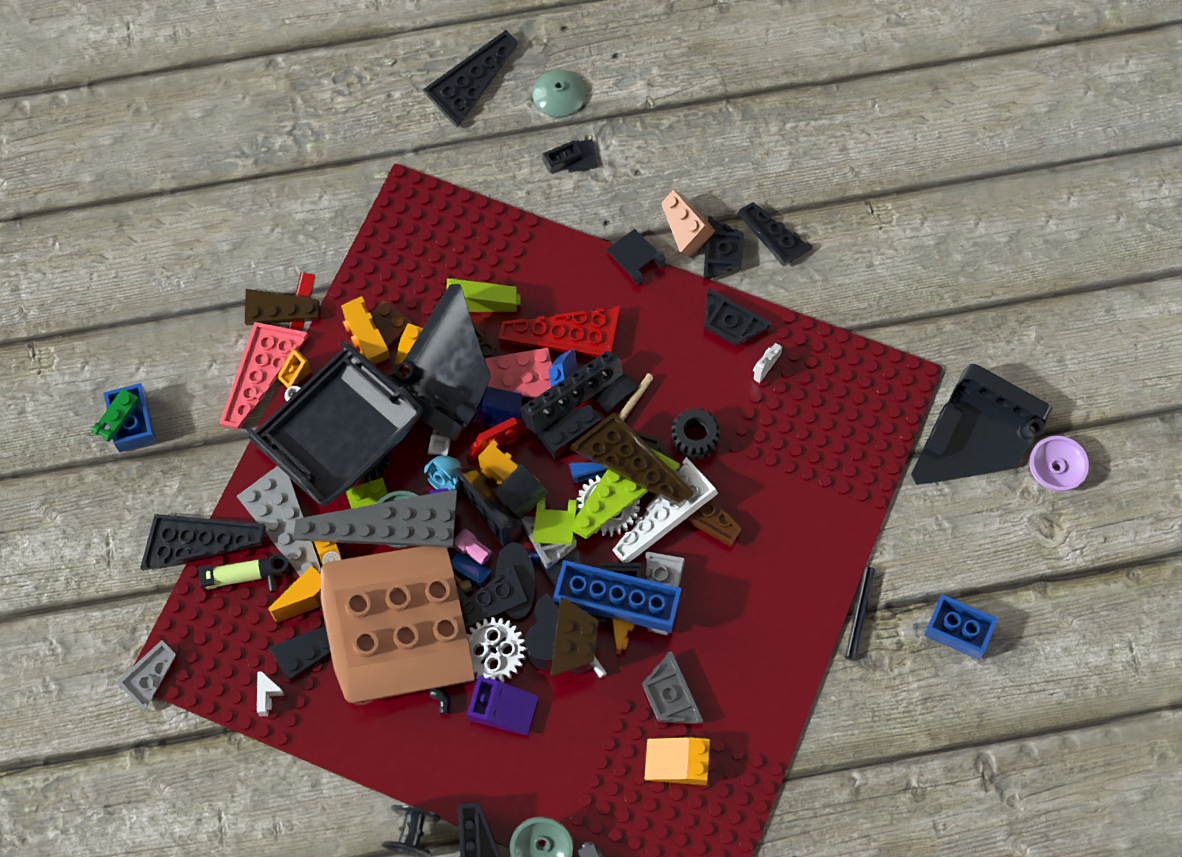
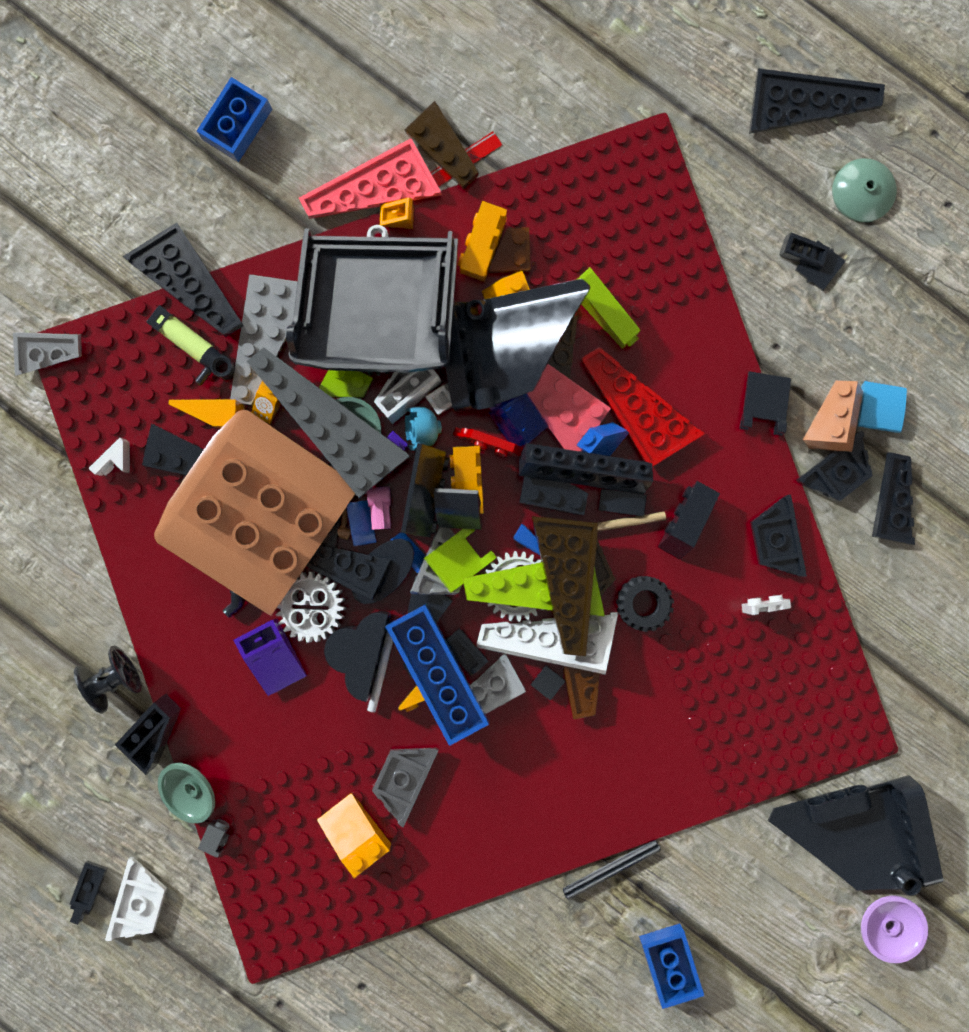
camera: 45 degrees right, 20 degrees up
green plate [91,389,139,442] -> none
dark brown wing [550,597,599,676] -> none
none -> white wedge [374,369,442,424]
none -> black piece [531,665,565,700]
none -> black wedge [658,481,720,559]
none -> dark azure slope [858,381,907,433]

